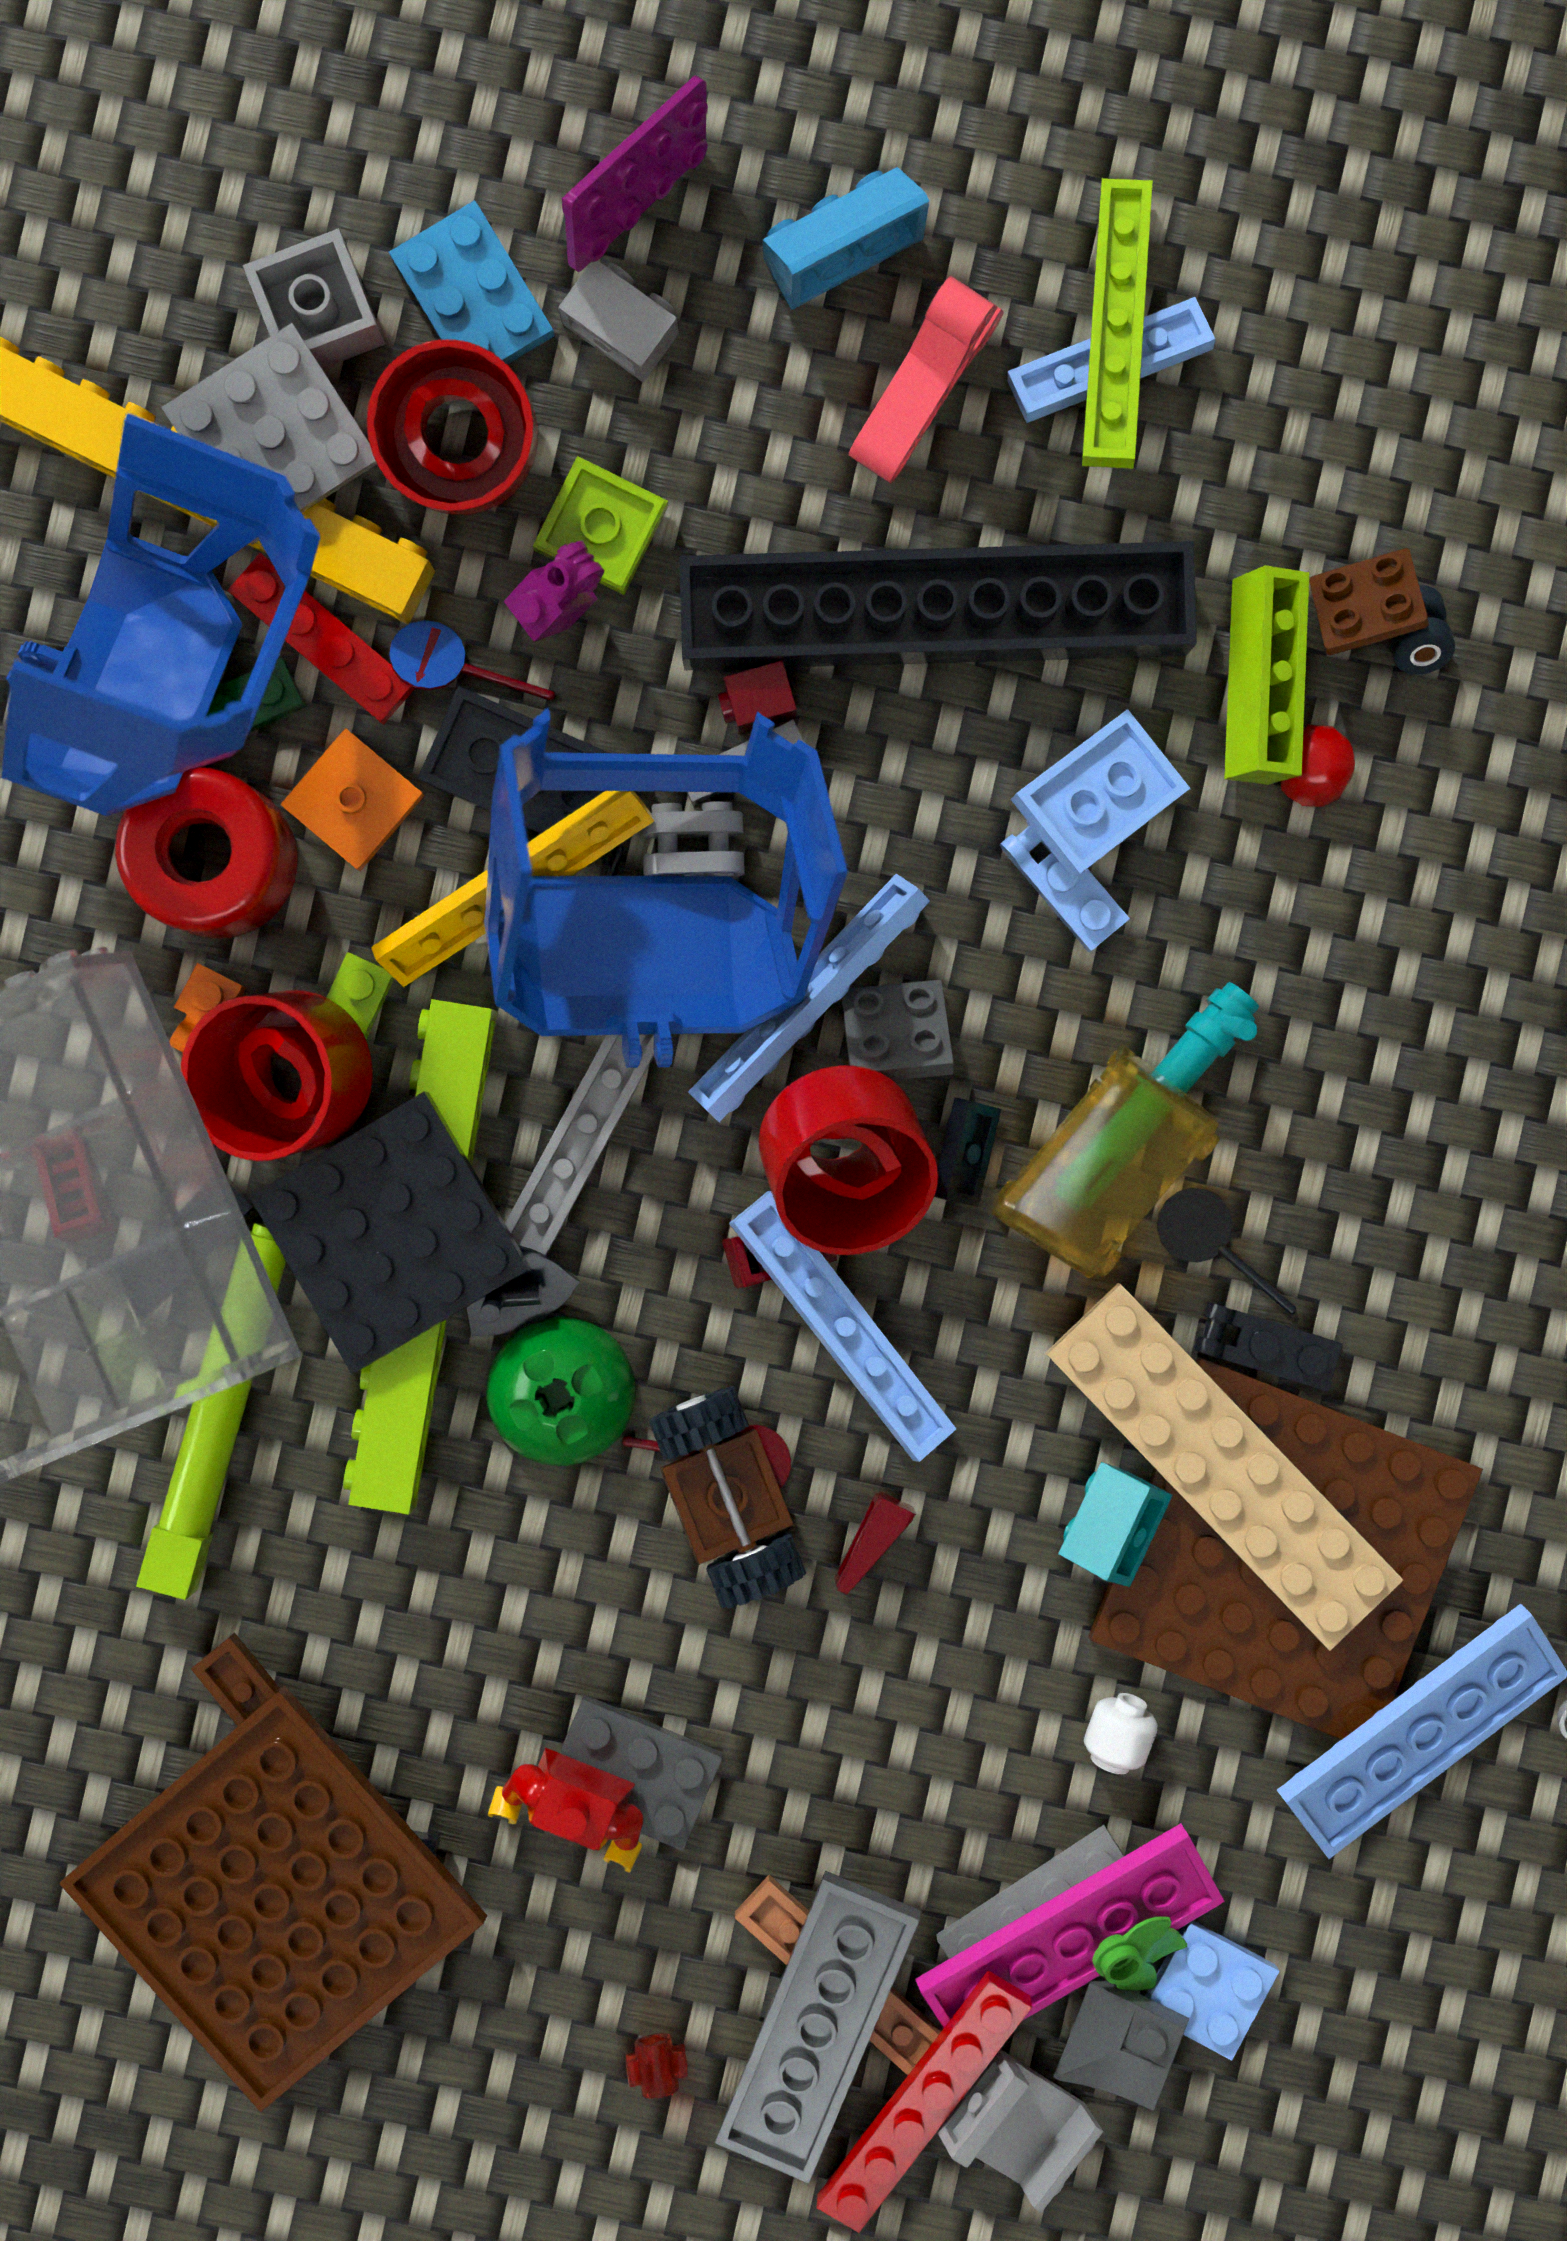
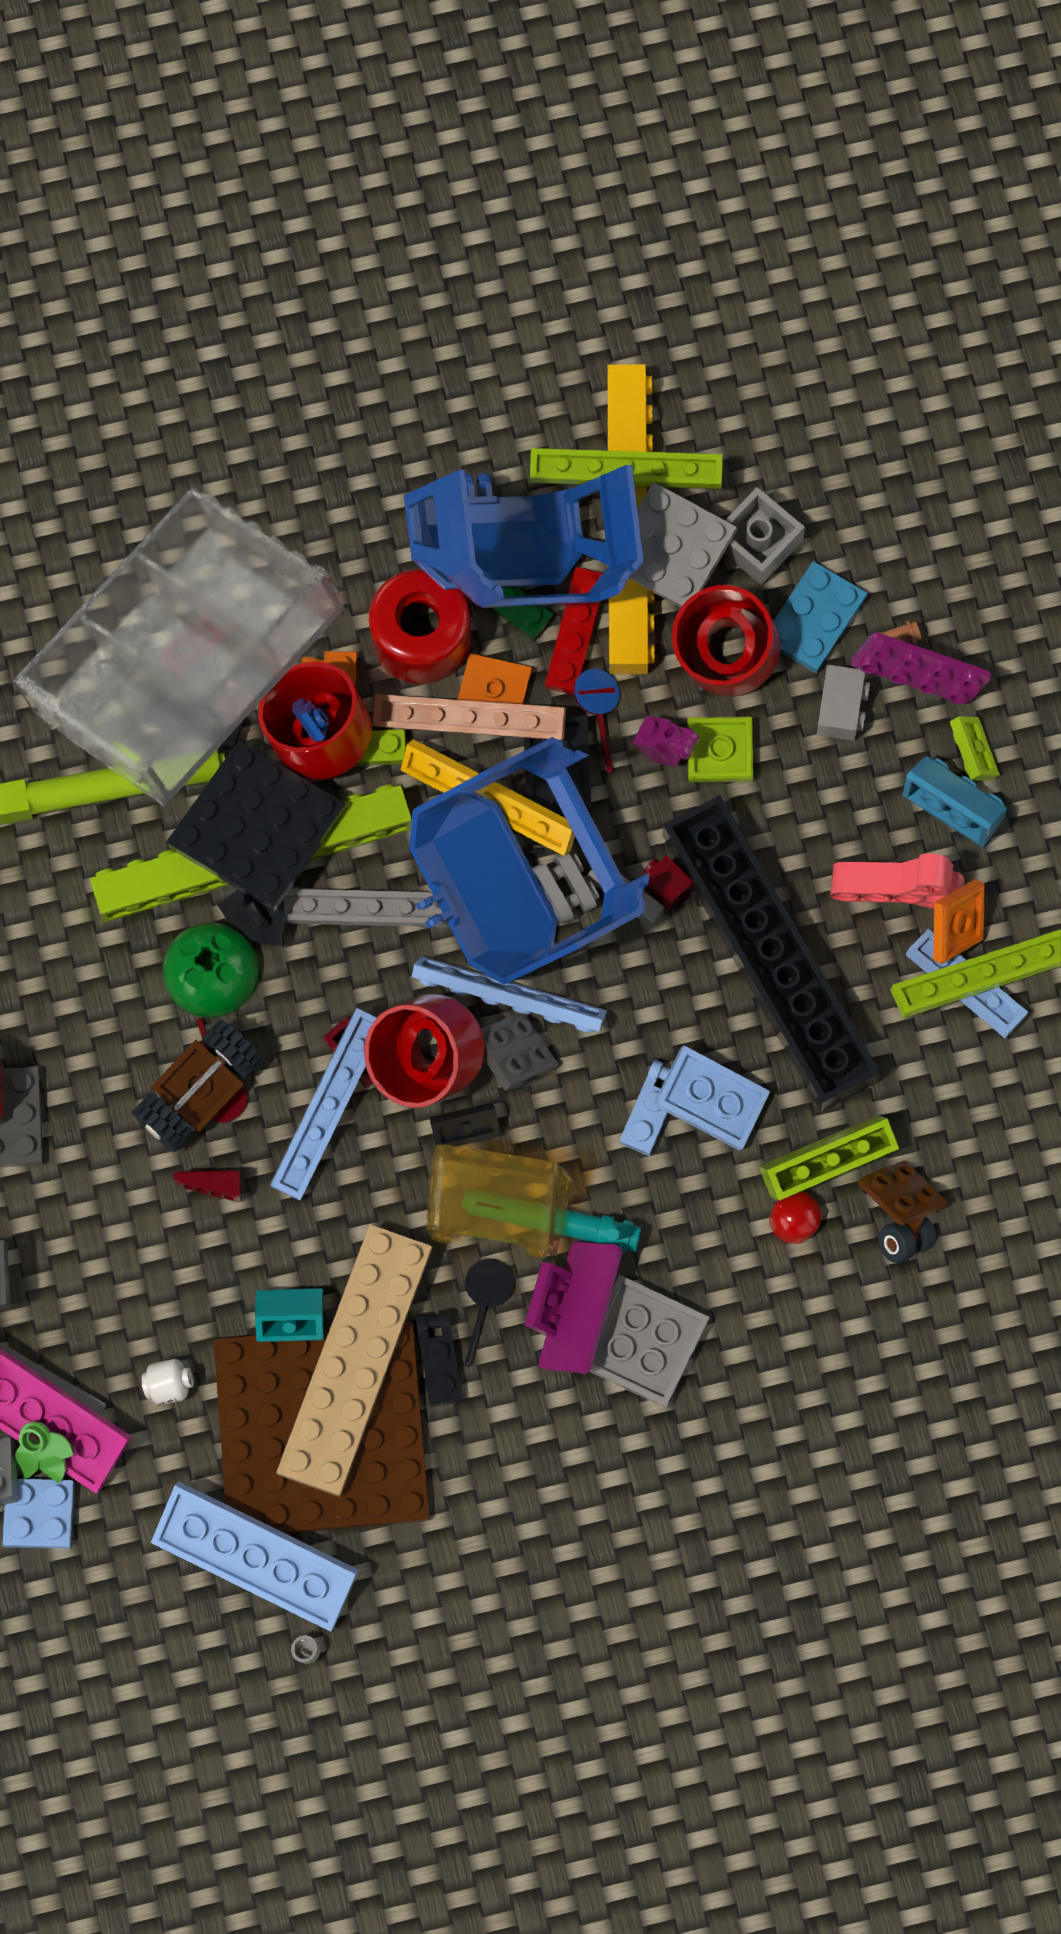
camera: 75 degrees right, 15 degrees down
none -> blue slope [292,697,329,741]
none -> nougat plate [373,694,567,740]
none -> magenta bracket [524,1242,623,1374]
none -> lime plate [530,448,723,489]
none -> light grey plate [589,1275,709,1408]
none -> nougat pin [879,620,921,645]
none -> orange plate [933,879,984,964]
none -> lime plate [950,716,1000,781]

